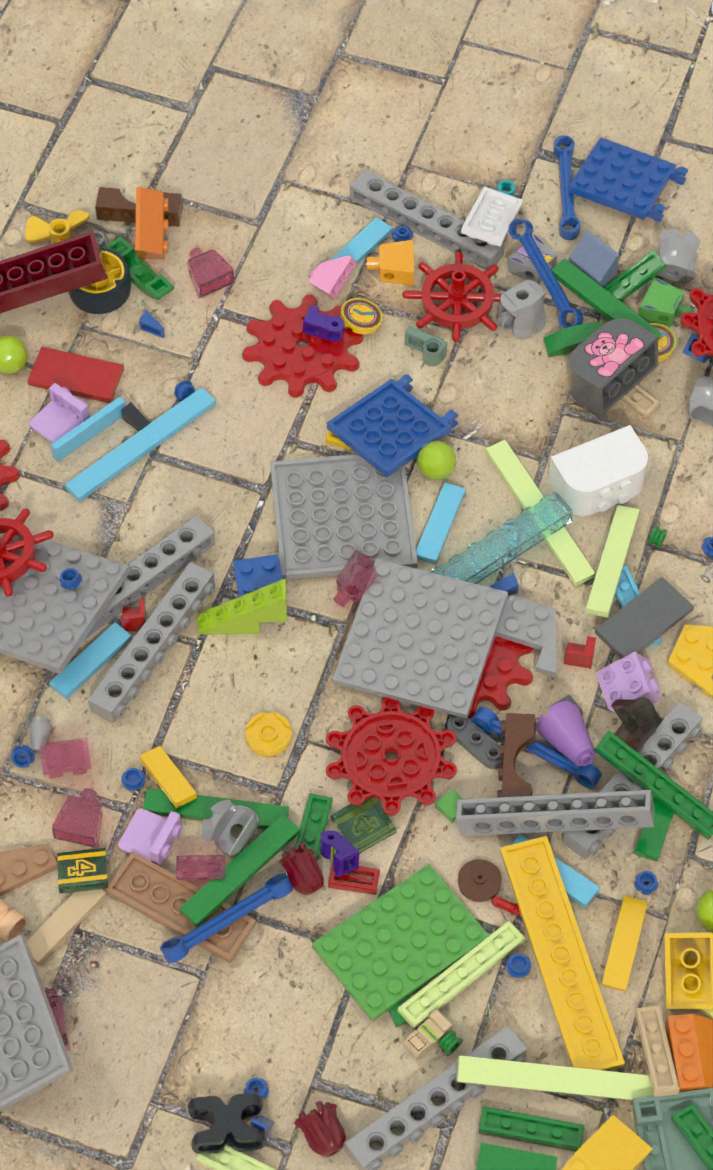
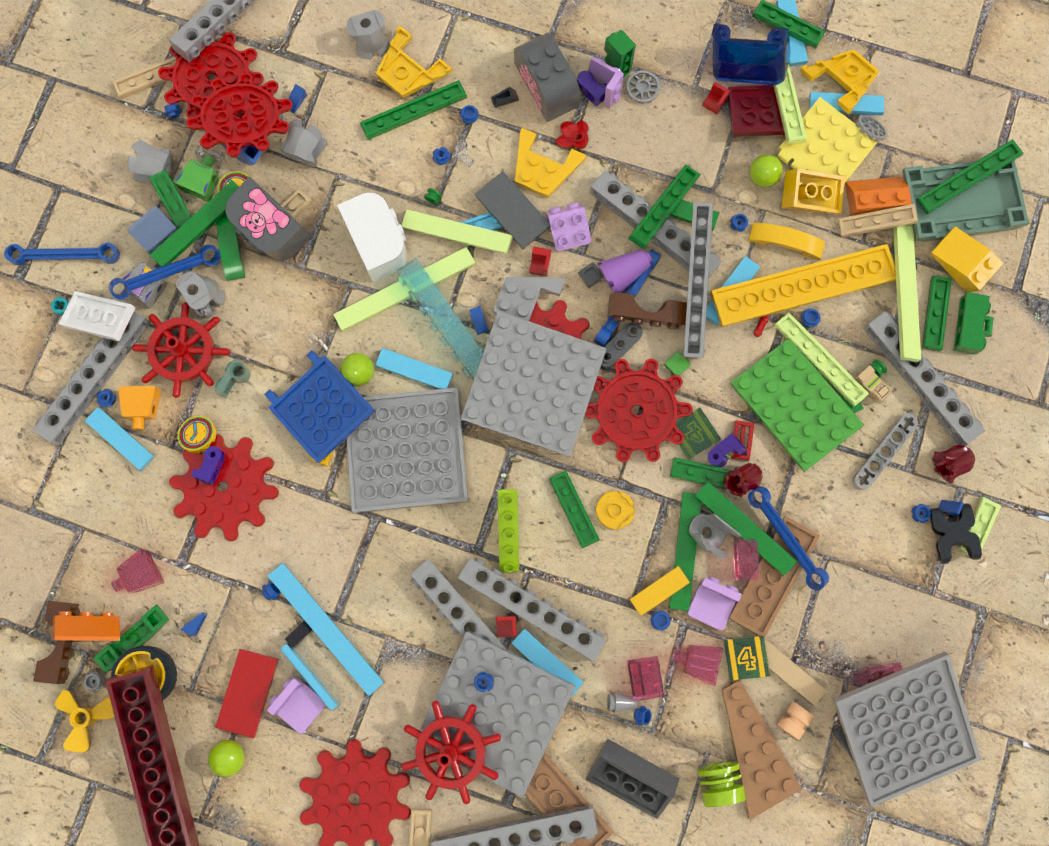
camera: 90 degrees left, 20 degrees up
blue brick [233,554,283,597] -> none
bright pink slope [309,256,357,299] -> none
clear pink torso [333,550,377,607] -> none
reddish brown piece [458,859,502,902] -> none
blue plate [568,137,688,222] -> none
clear smoke bracket [611,699,662,753] -> none
none -> green tile [549,471,600,549]
none -> light grey beam [852,414,918,490]

